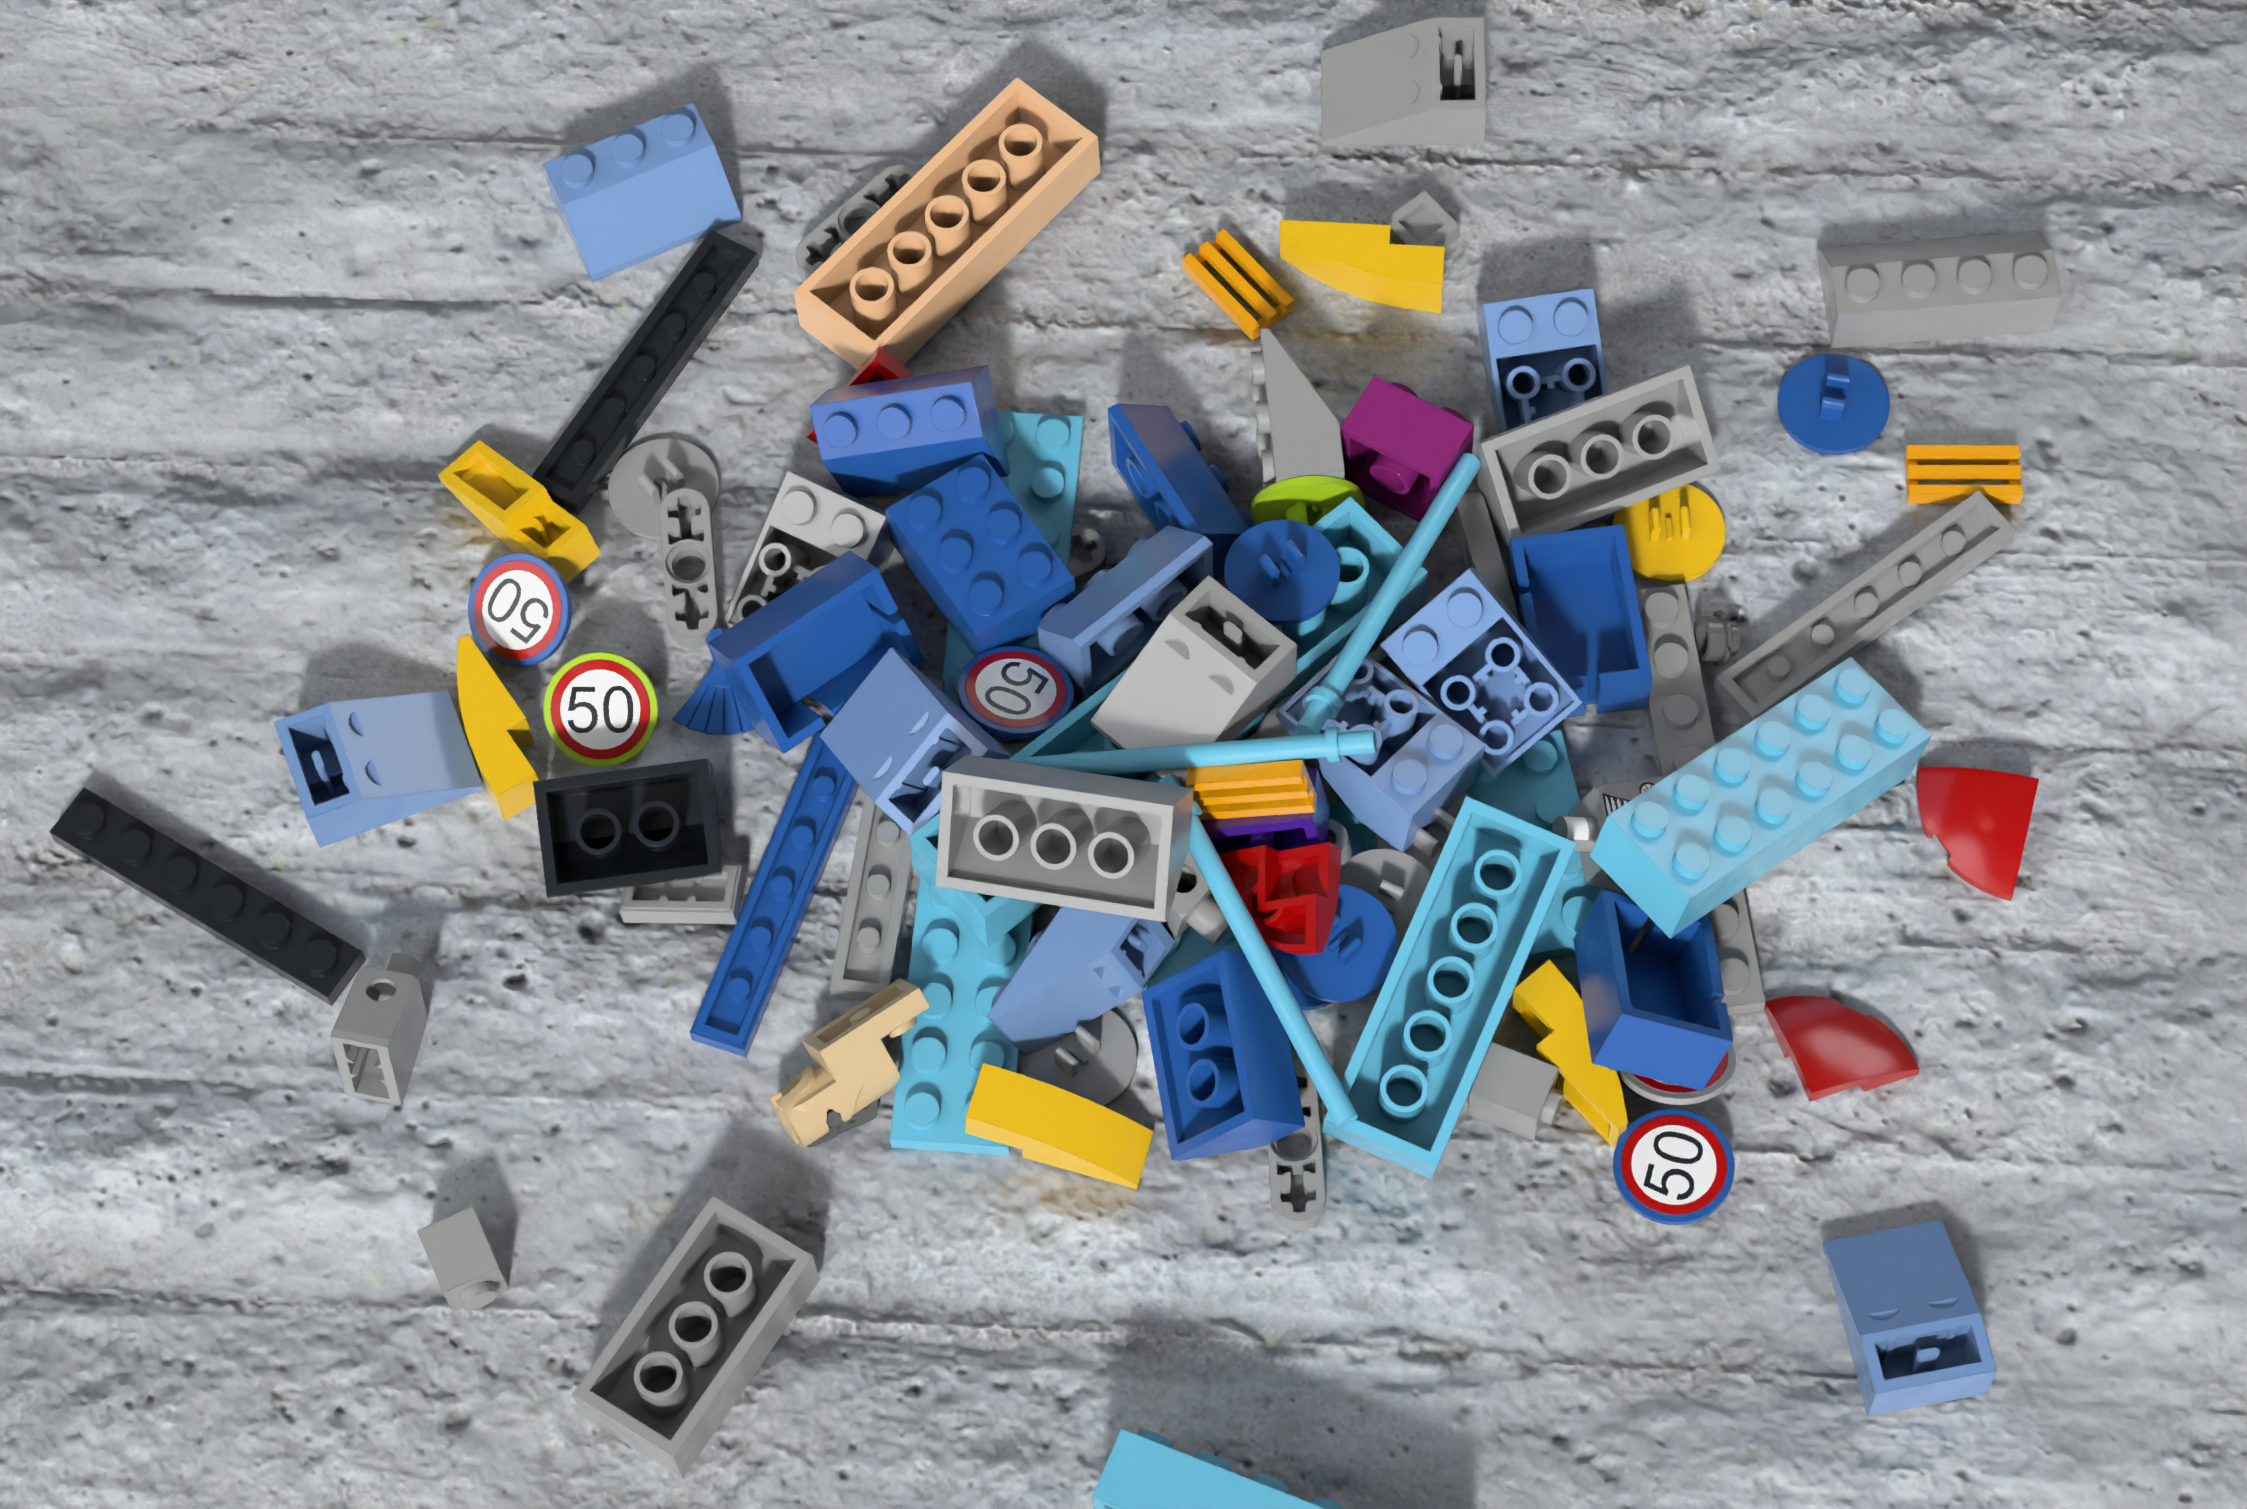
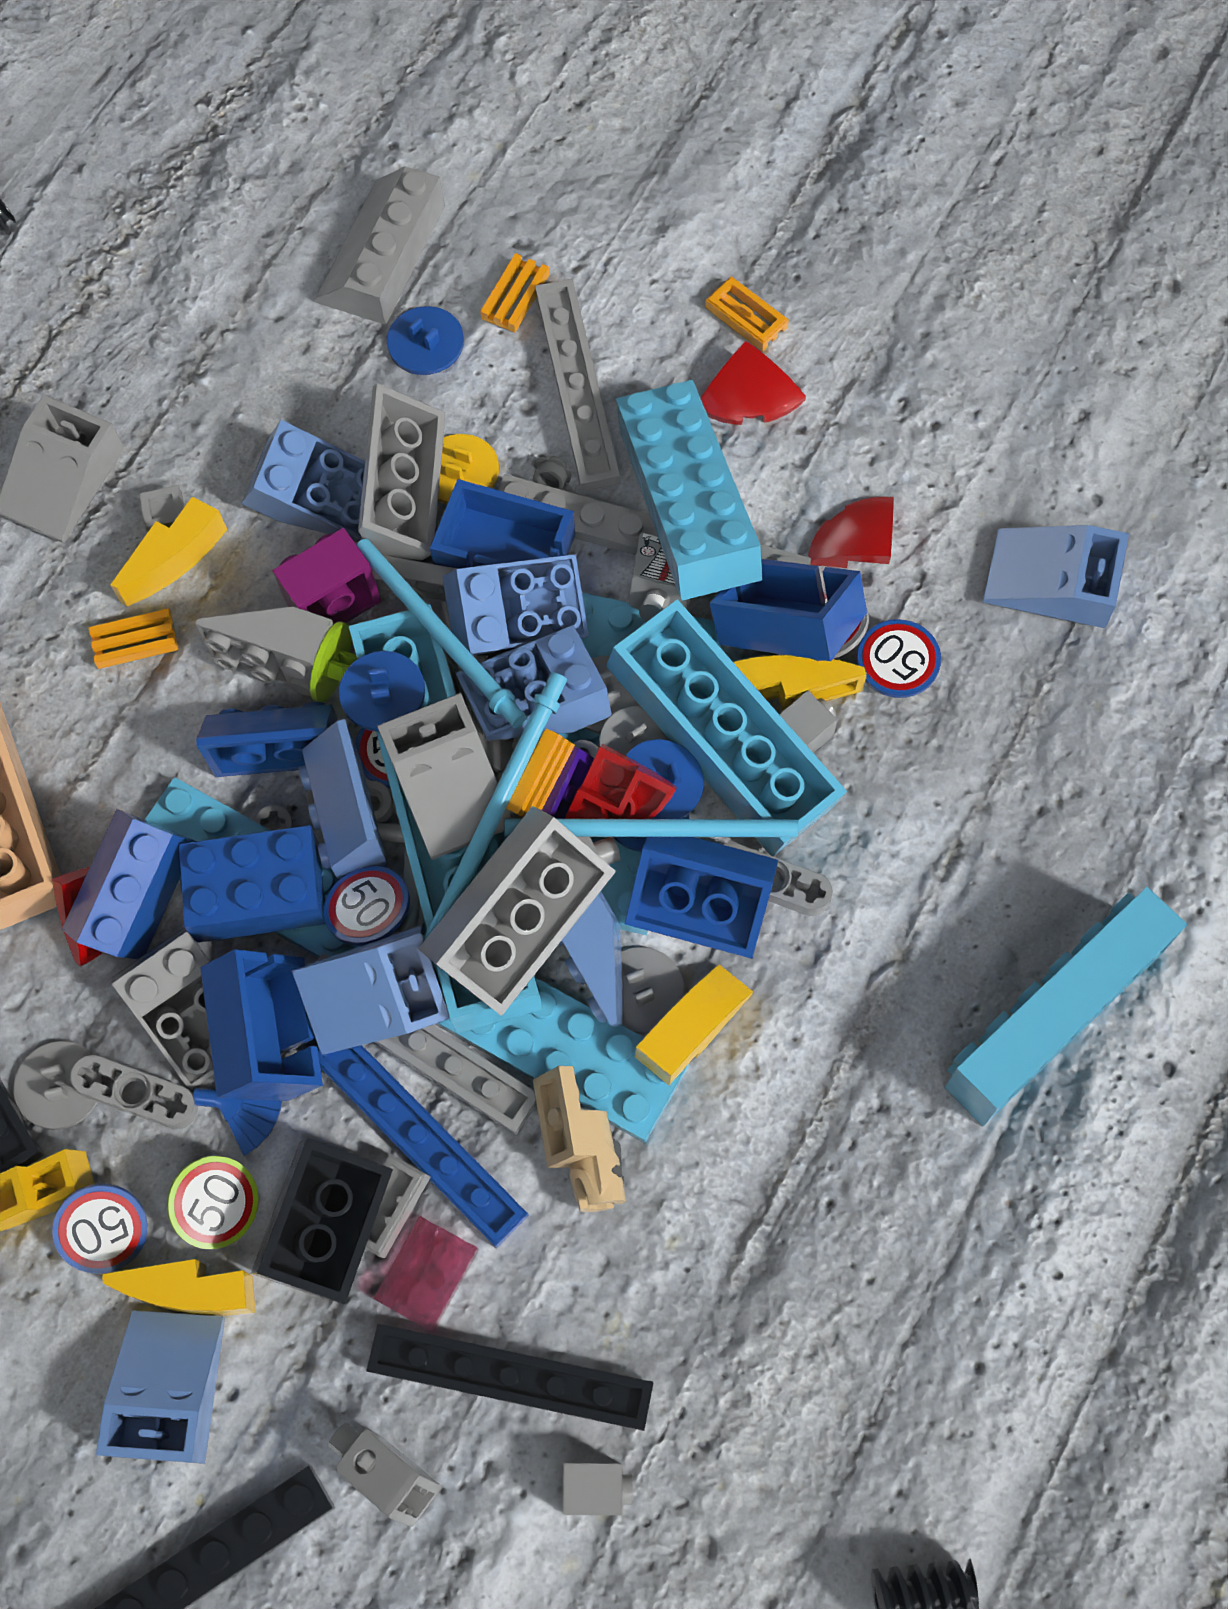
camera: 65 degrees left, 5 degrees up
light grey brick [572,1195,820,1479] -> none
none -> black plate [366,1323,654,1431]
none -> clear pink plate [373,1216,479,1333]
none -> light orange tile [705,276,789,352]

